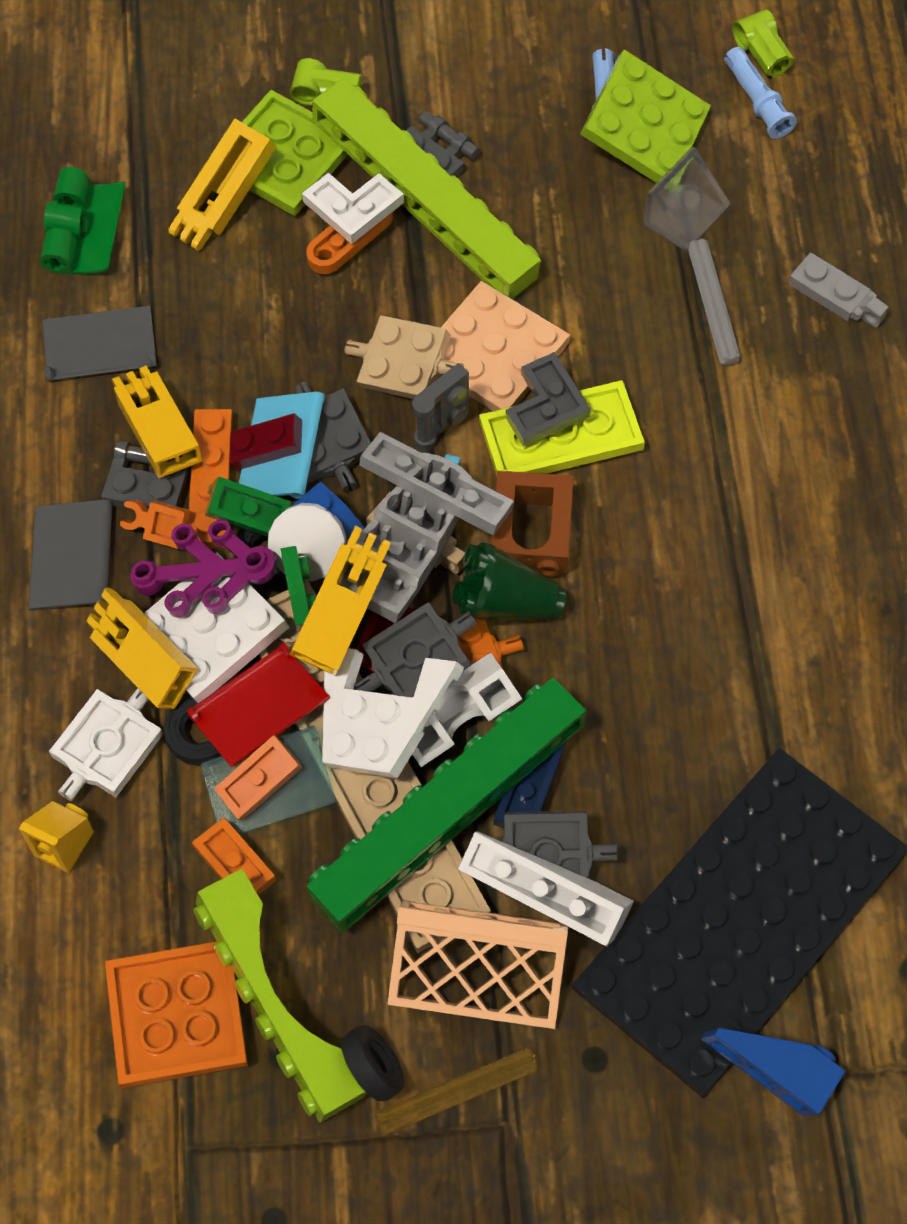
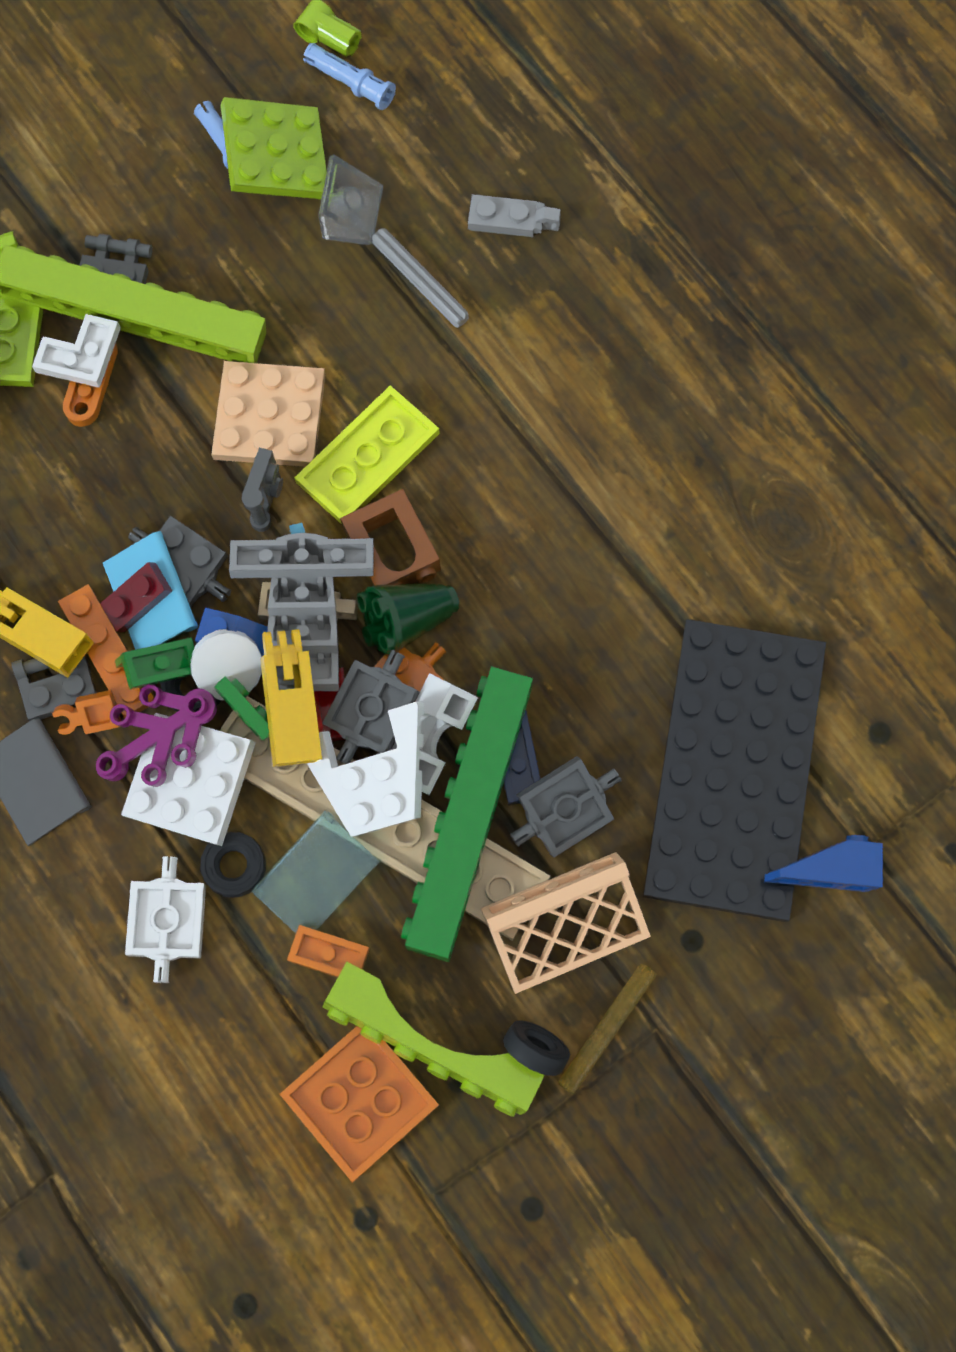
camera: 30 degrees left, 10 degrees up
yellow slope [19,801,94,873] -> none
yellow hinge [86,588,198,709] -> none
red piece [186,642,330,768] -> none
orange plate [214,735,303,821] -> none
tan plate [345,315,464,399] -> none
white slope [458,831,634,946] -> none
dark grey plate [506,352,590,447] -> none

